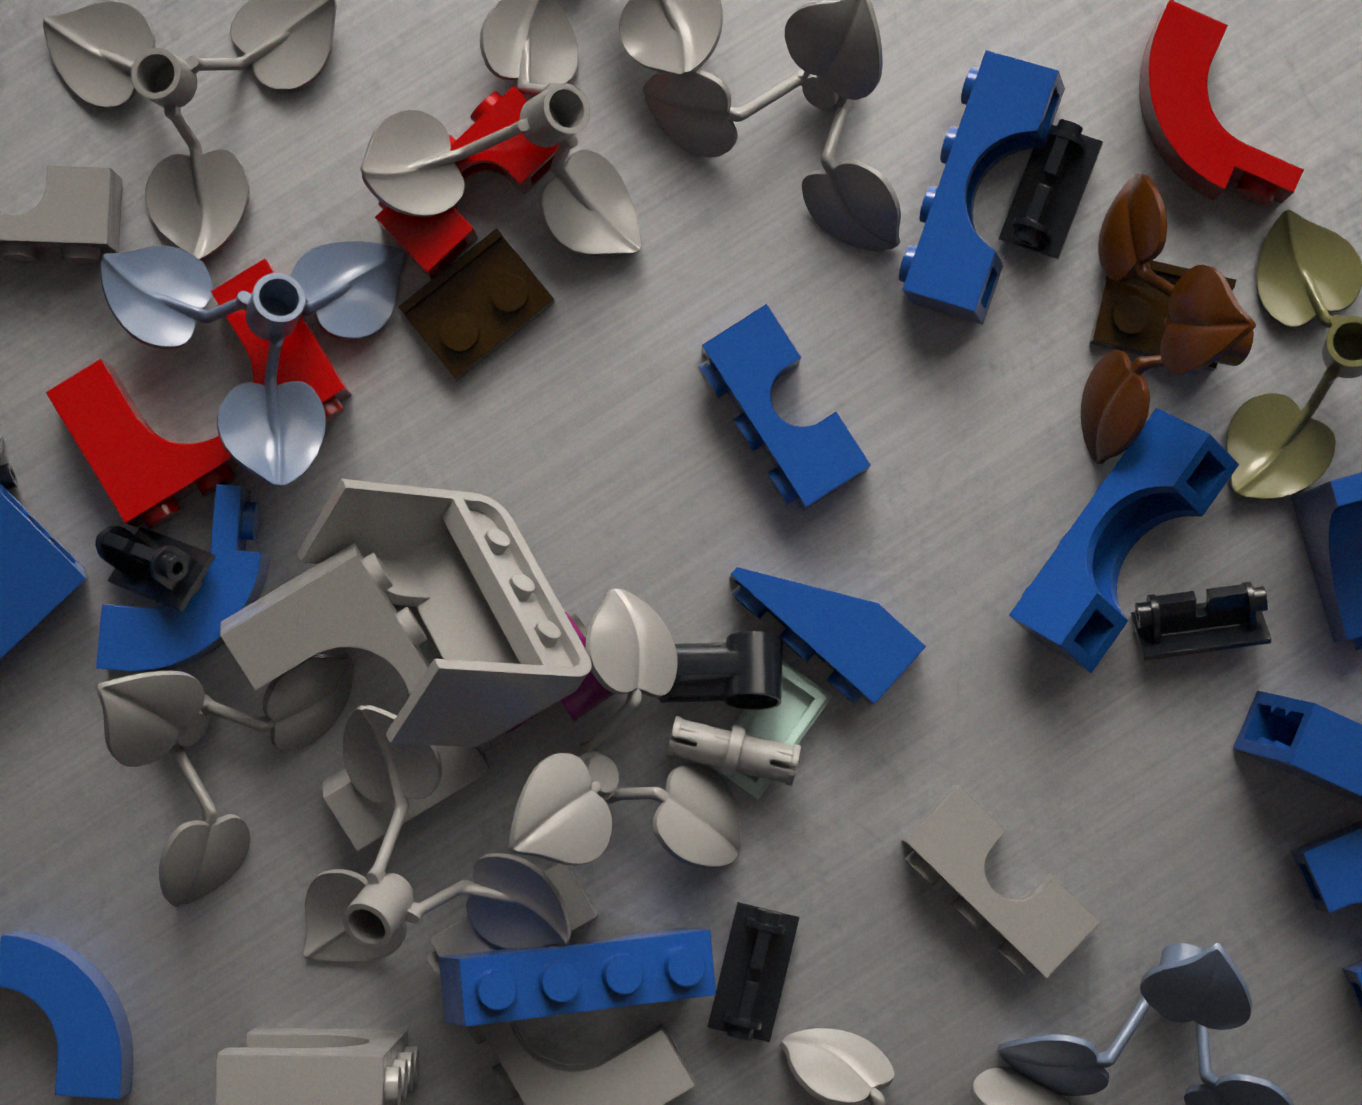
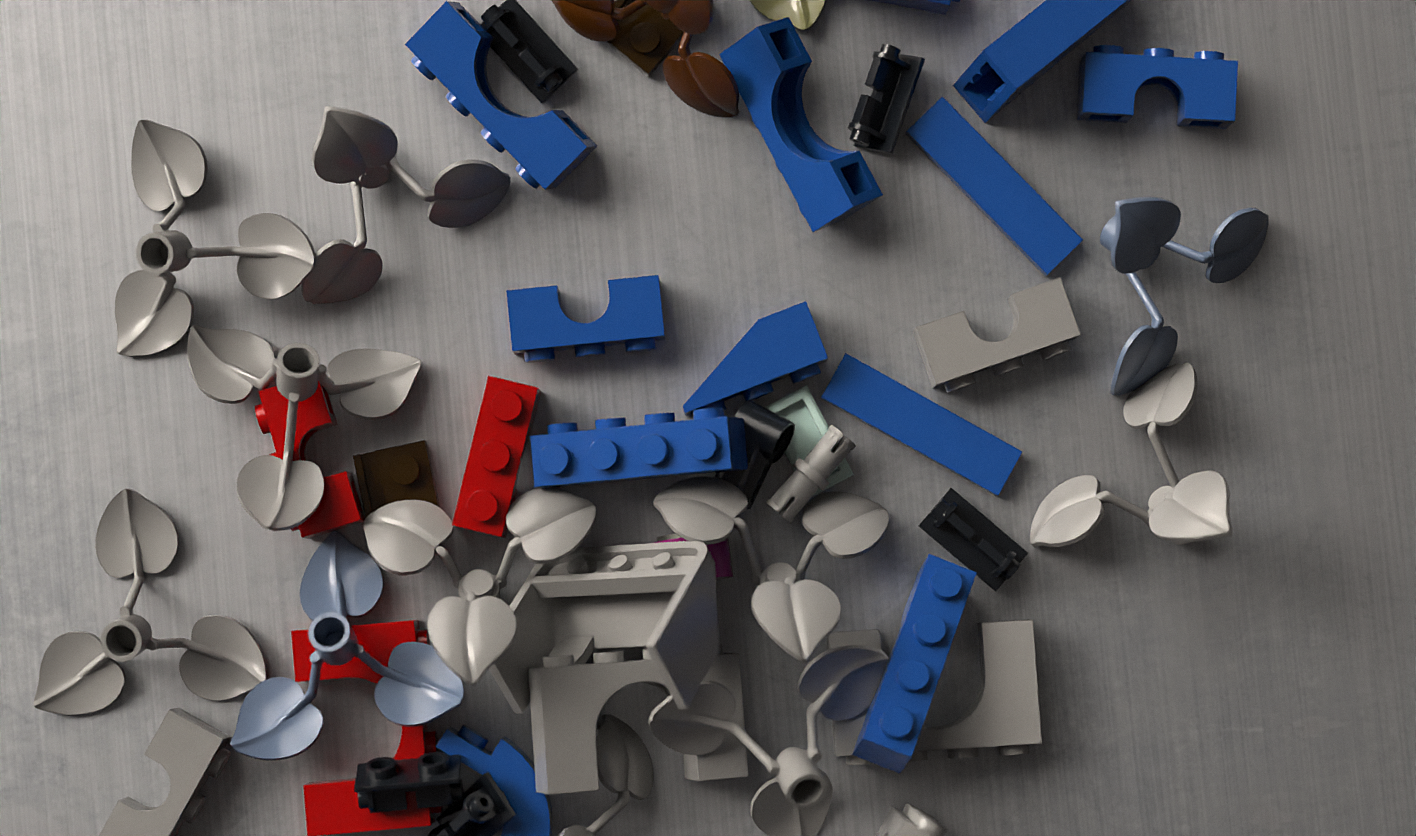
camera: 65 degrees left, 0 degrees up
none -> black hinge [354,752,464,813]
none -> light grey plant [362,488,596,686]
none -> red arch [452,376,541,538]
none -> blue brick [530,408,748,488]
none -> blue tile [821,353,1022,496]
none -> blue tile [905,96,1083,277]

